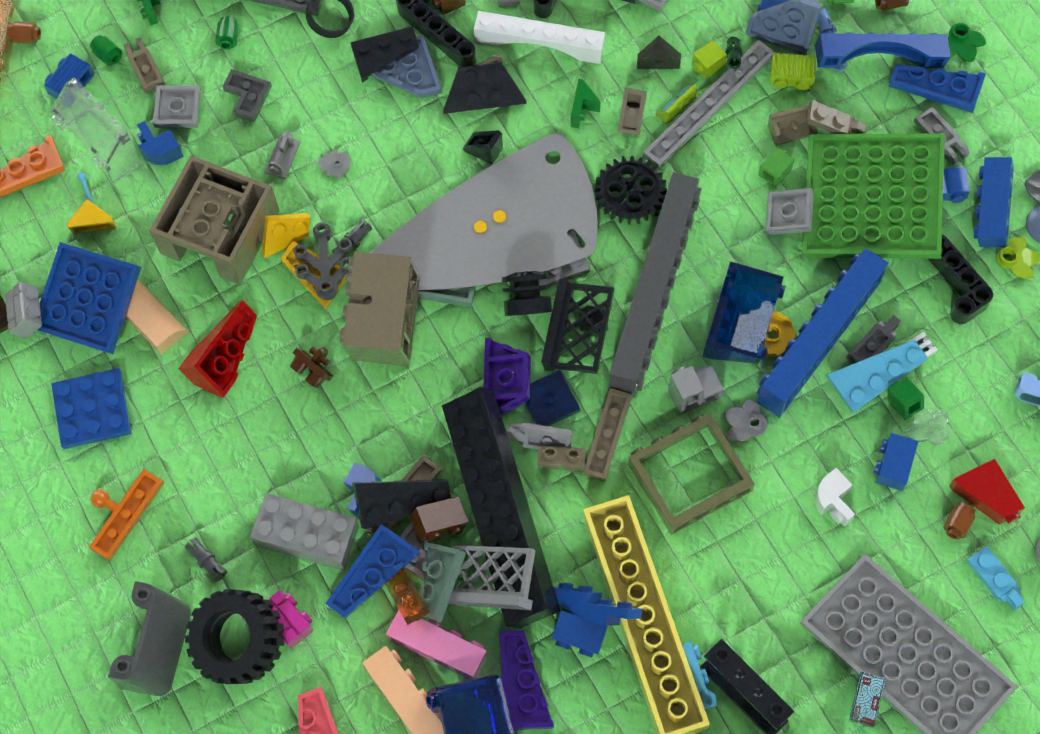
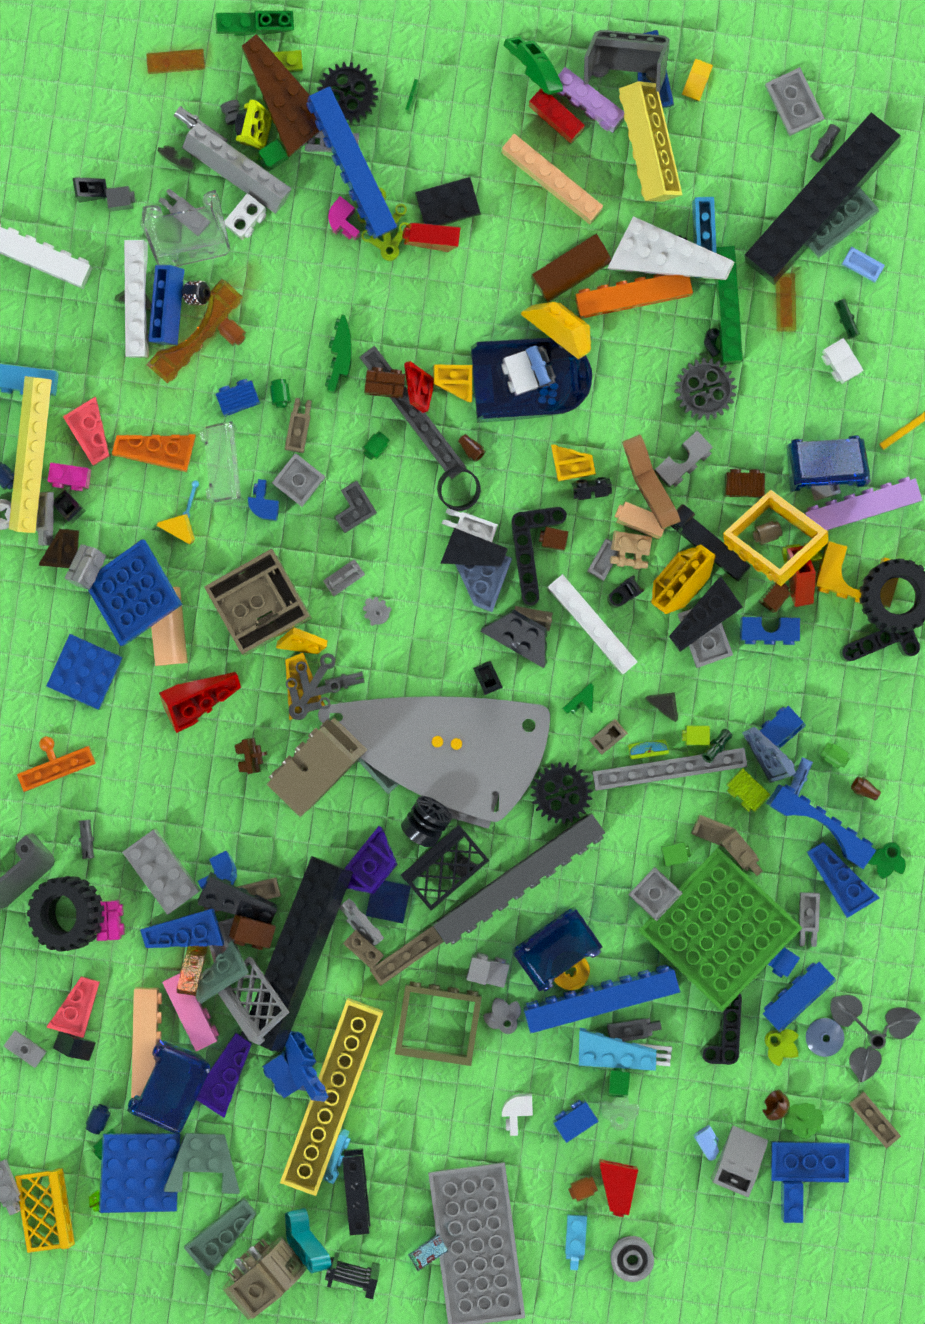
camera: 30 degrees right, 20 degrees up
none -> white hinge [442,508,498,542]

